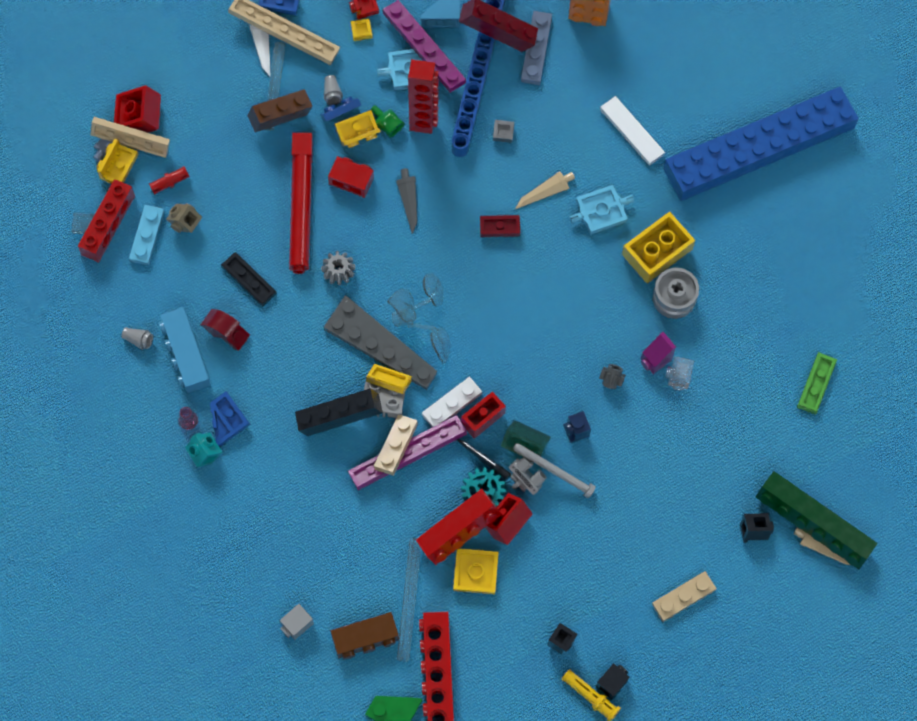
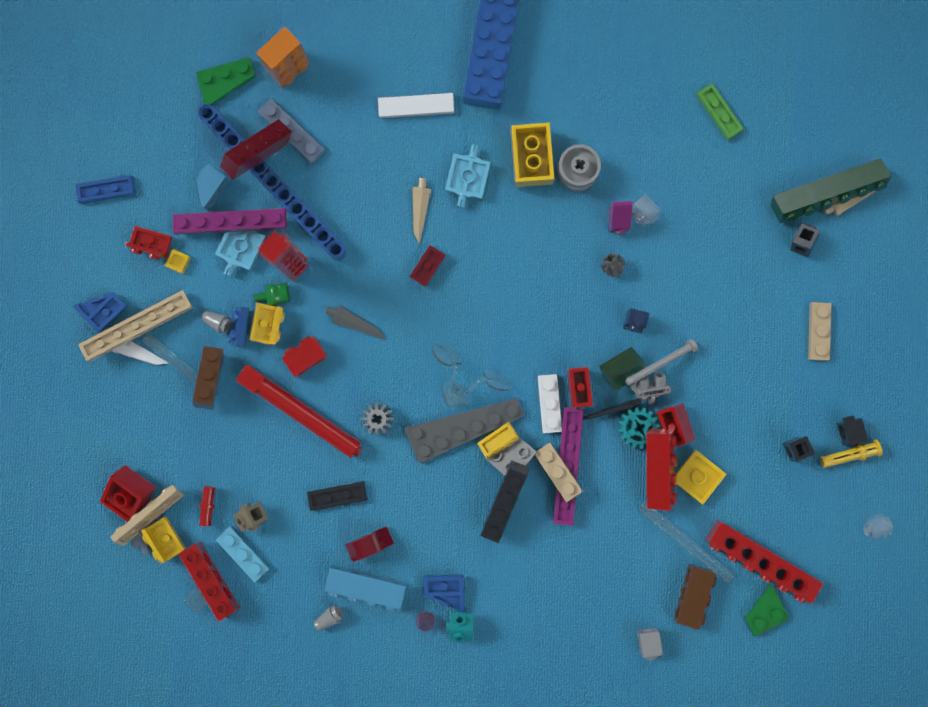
camera: 50 degrees left, 15 degrees up
flat silver plate [493,120,514,143] -> none

